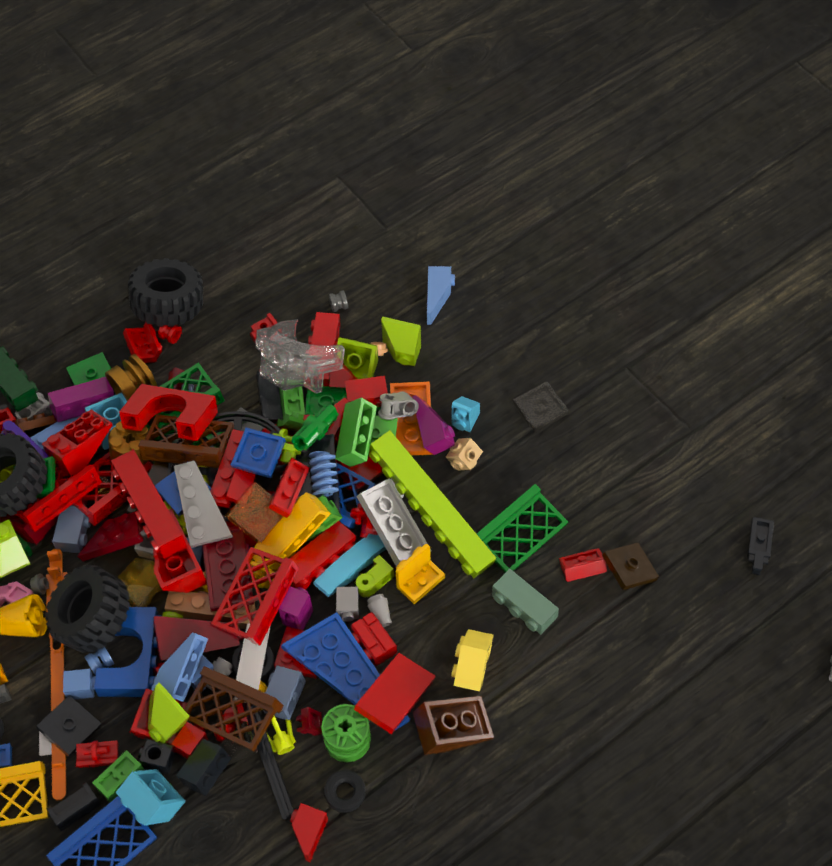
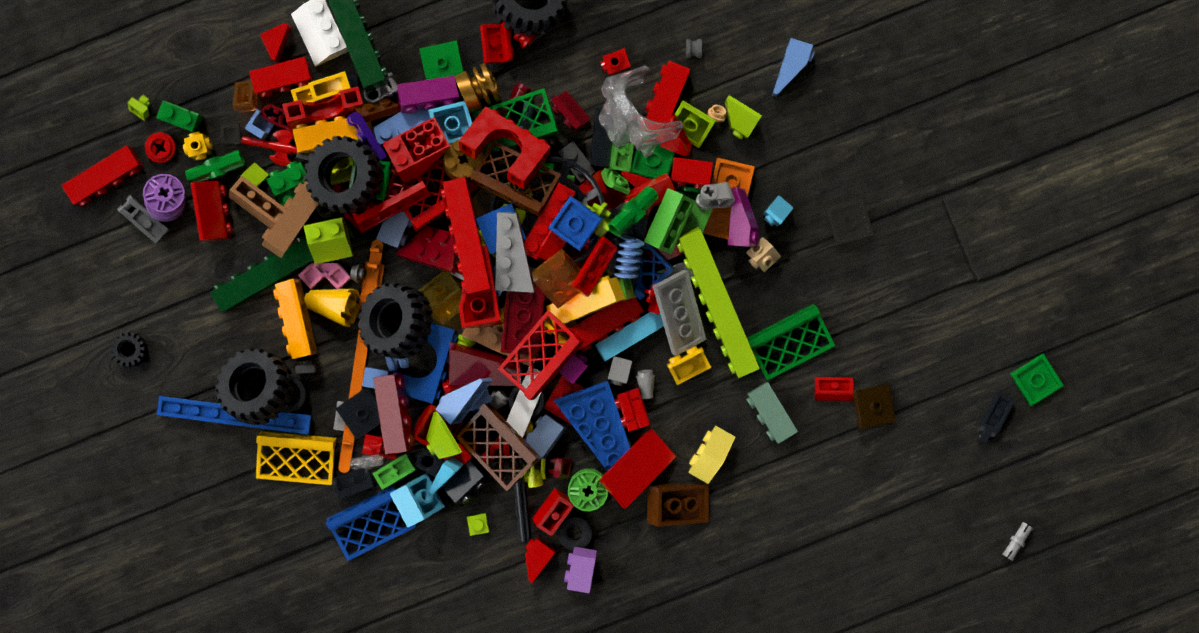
camera: 15 degrees right, 30 degrees up
lime leg [356,555,395,597] -> none
none -> clear axle [350,454,384,470]
none -> brick [373,373,415,454]
none -> medium azure slope [429,456,463,494]
none -> lime plate [467,513,490,536]
none -> red brick [532,488,574,536]
none -> dark red bracket [551,91,590,132]
none -> medium lavender brick [564,547,597,593]
none -> green tile [1010,353,1064,406]

